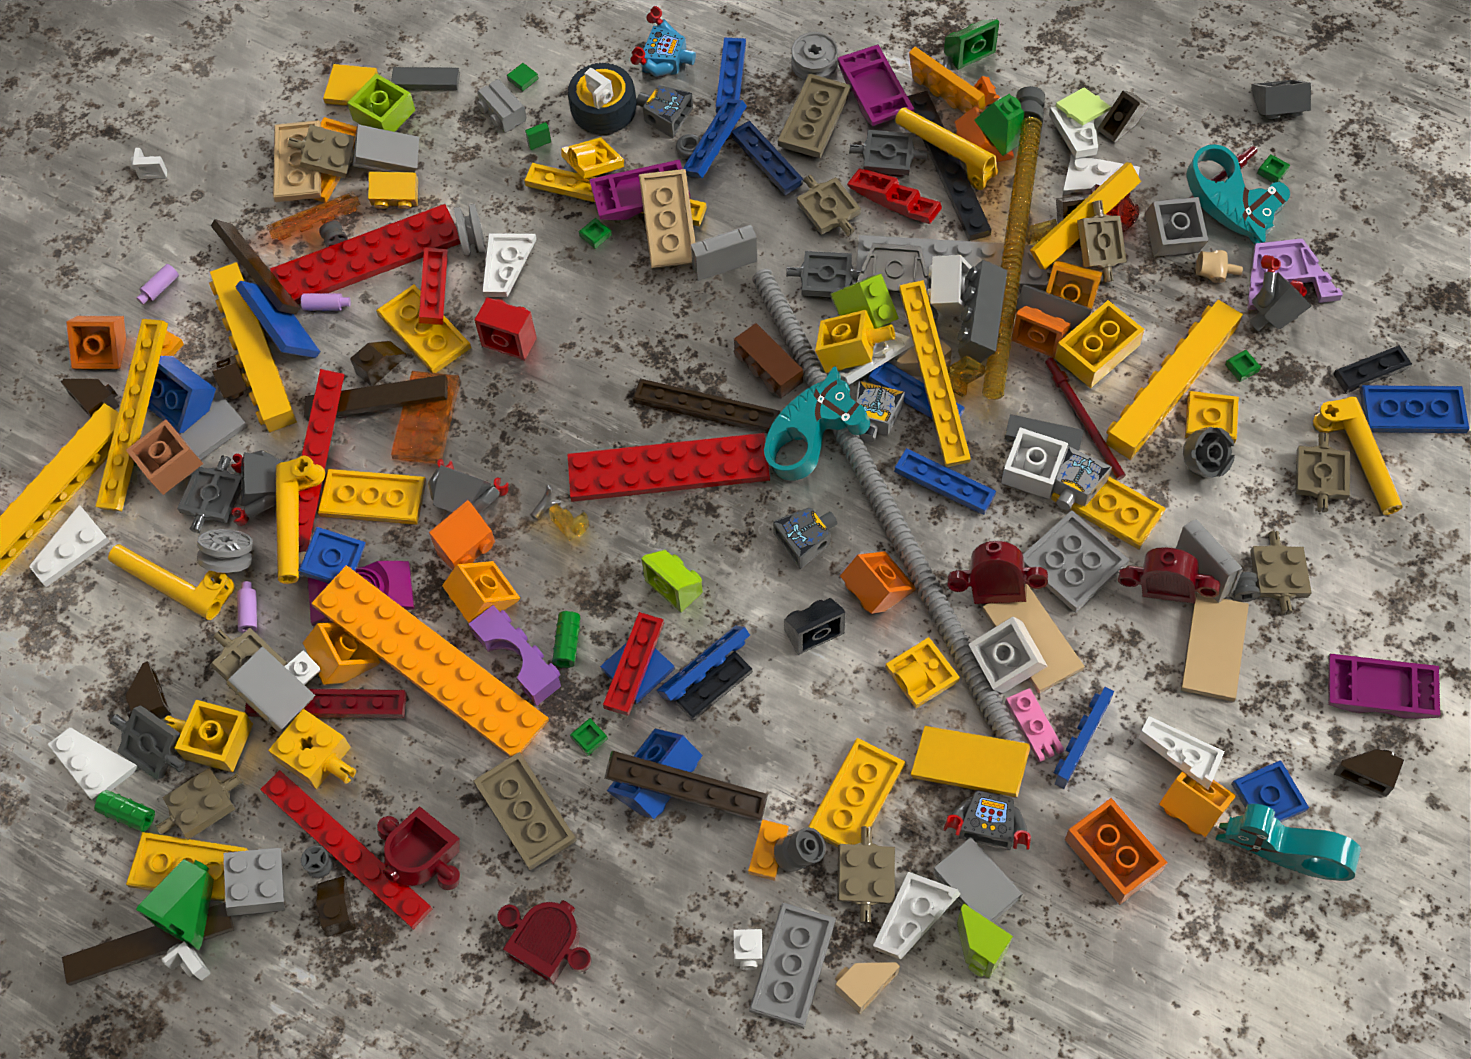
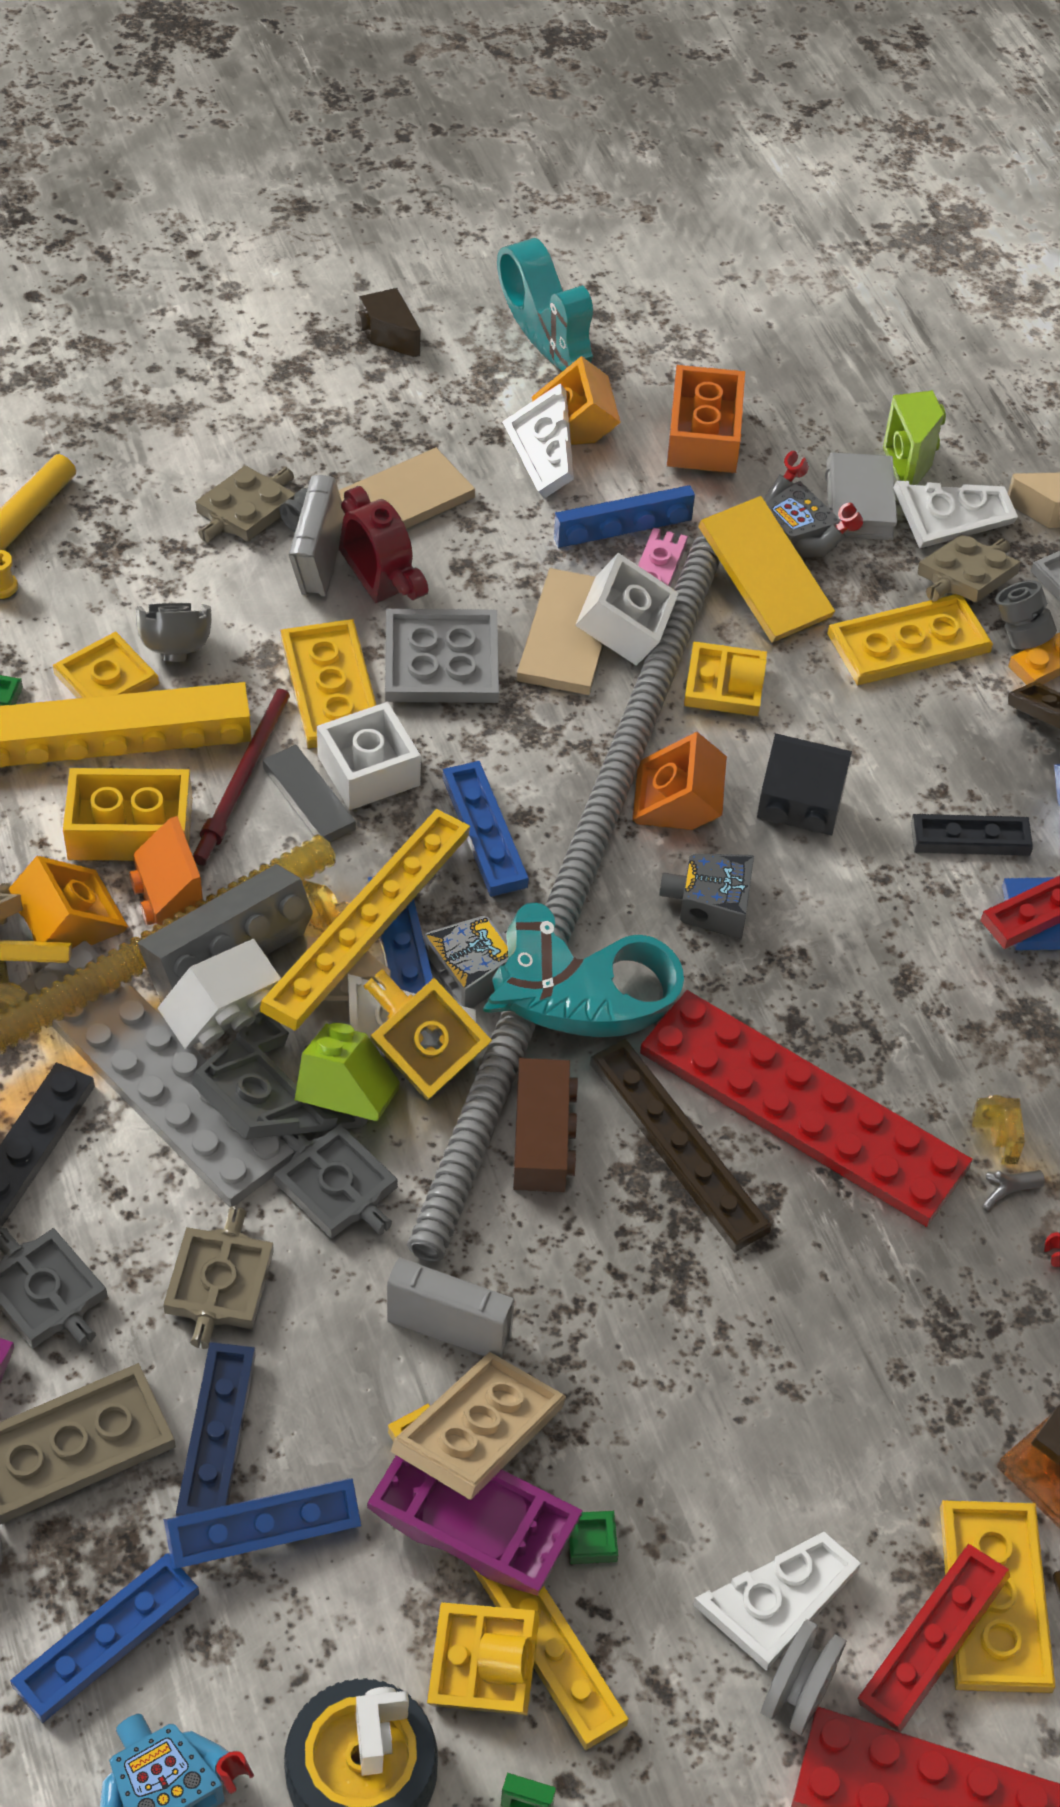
camera: 145 degrees left, 10 degrees down
red brick [474,297,537,361] -> none
dark grey torso [636,85,693,138] -> none
lime slope [641,550,703,613] -> none
blue plate [657,625,750,701] -> none
dark grey piece [676,134,701,159] -> none
red slope [847,168,942,224] -> none
dark red piece [947,541,1048,604] -> none
dark grey tile [1015,284,1092,329] -> none
light grey torso [1053,446,1112,510] -> none
blue tile [1231,760,1309,822] -> none
dark tan plate [1295,433,1350,513] -> none
magenta slope [1328,653,1440,719] -> none

